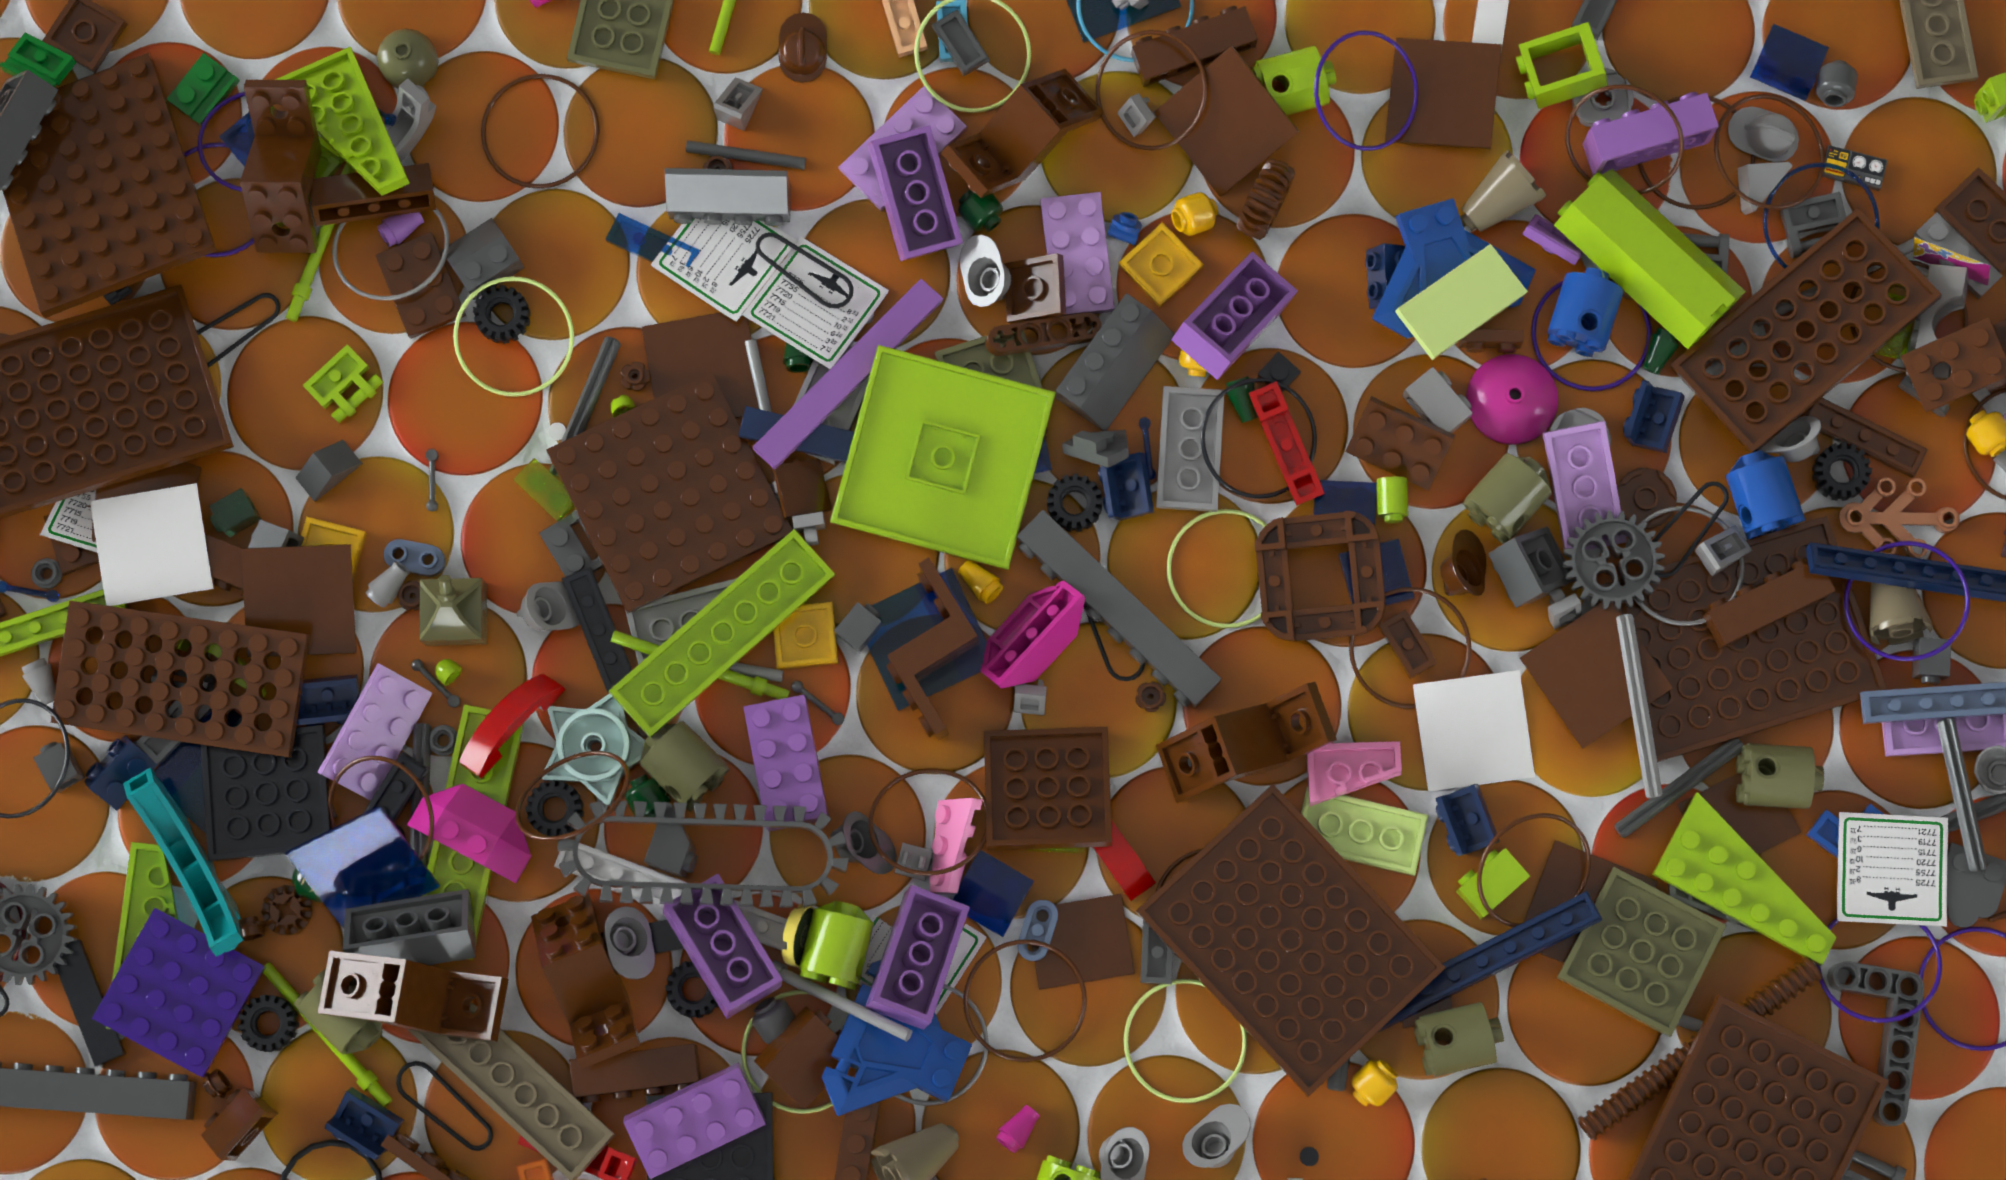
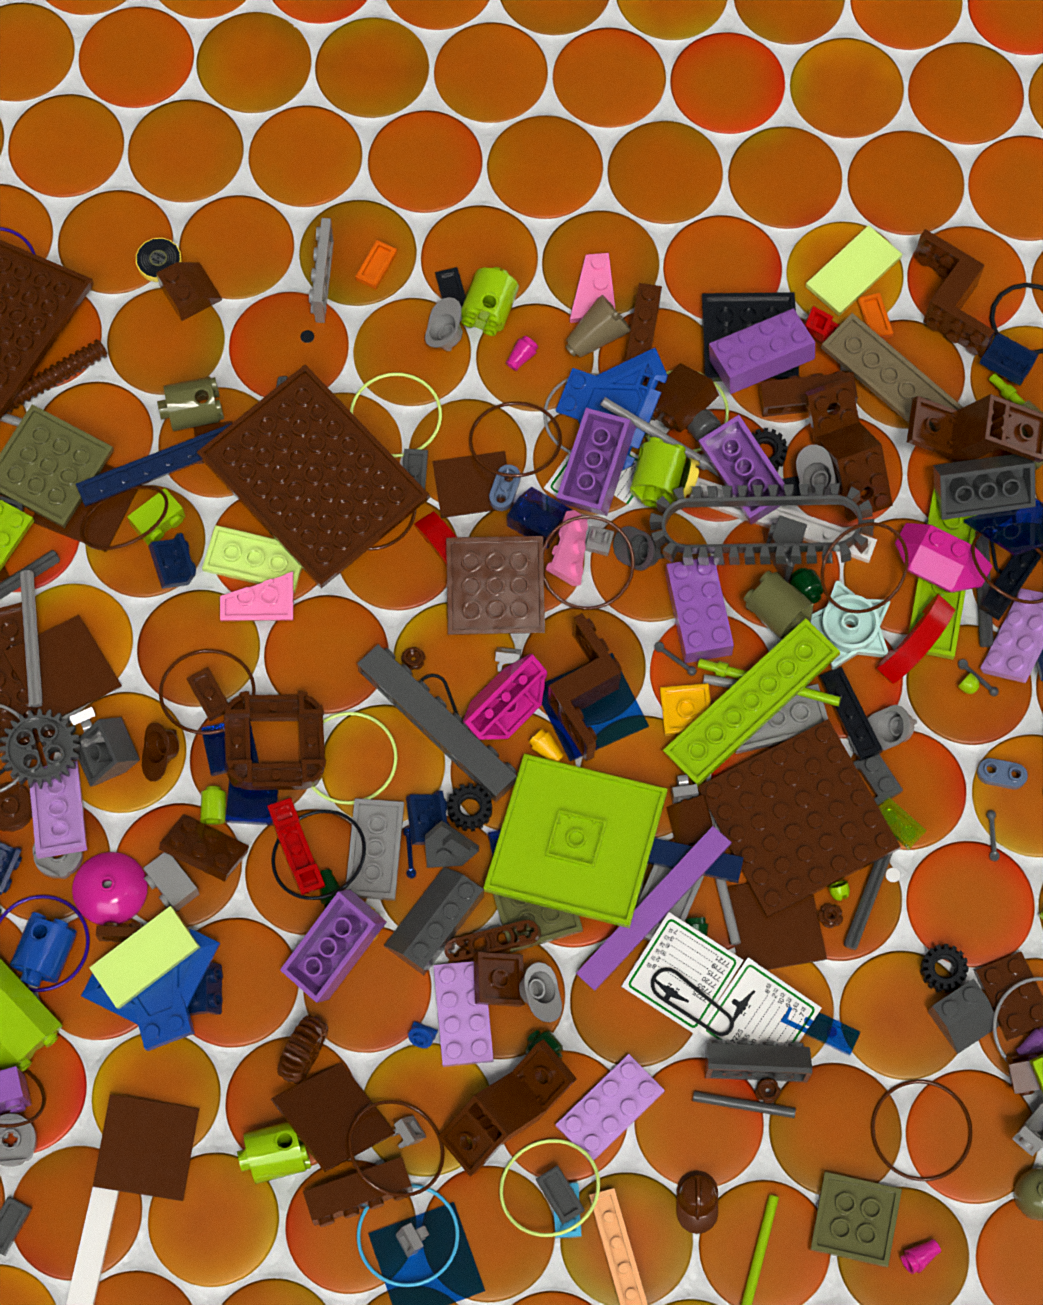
camera: 175 degrees right, 10 degrees down
light grey cone [366,561,410,607] -> none
black piece [396,1061,493,1151] -> none
reddish brown plate [397,581,420,610] -> none
olive piece [420,575,487,646] -> none
dark grey plate [429,725,458,756] -> none
yellowish green piece [453,276,574,397] -> none
black tyre [525,780,584,836] -> none
light grey slope [713,77,763,131] -> none
dark grey brick [834,602,883,654] -> none
medium lavender brick [867,125,963,262] -> none
yellow tile [1118,222,1204,307] -> none
reddish brown bracket [1156,682,1337,803] -> none
yellow head [1171,192,1218,236] -> none
light grey piece [1182,1104,1251,1168] -> none
black plate [1257,351,1301,393] -> none
dark purple piece [1314,30,1418,151] -> none
yellow head [1351,1059,1398,1107] -> none
white sticker [1413,670,1535,792] -> none
dark tan cone [1460,150,1547,232] -> none
olive cylinder [1463,453,1552,544] -> none
lime window [1516,22,1608,109] -> none
medium lavender plate [1522,214,1583,265] -> none

